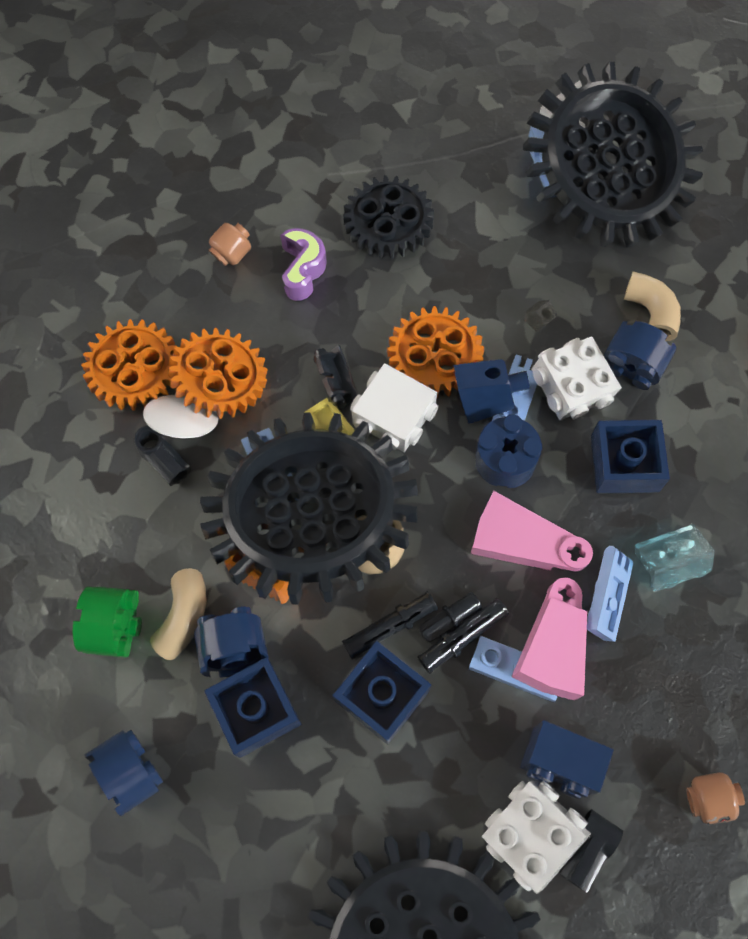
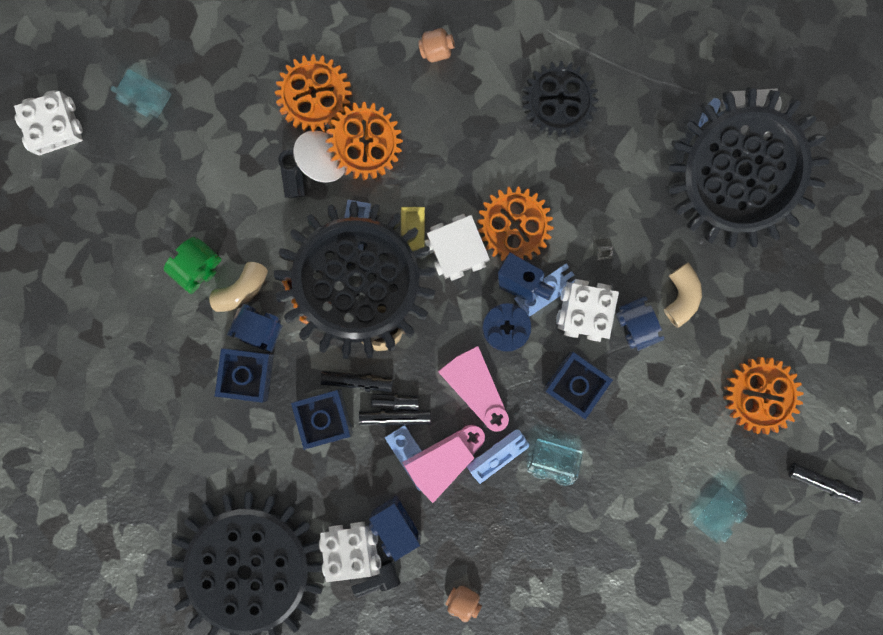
camera: 35 degrees right, 20 degrees up
dark blue brick [84,730,163,816] -> none
medium lavender animal [280,228,327,301] -> none
black hinge [313,345,358,412] -> none

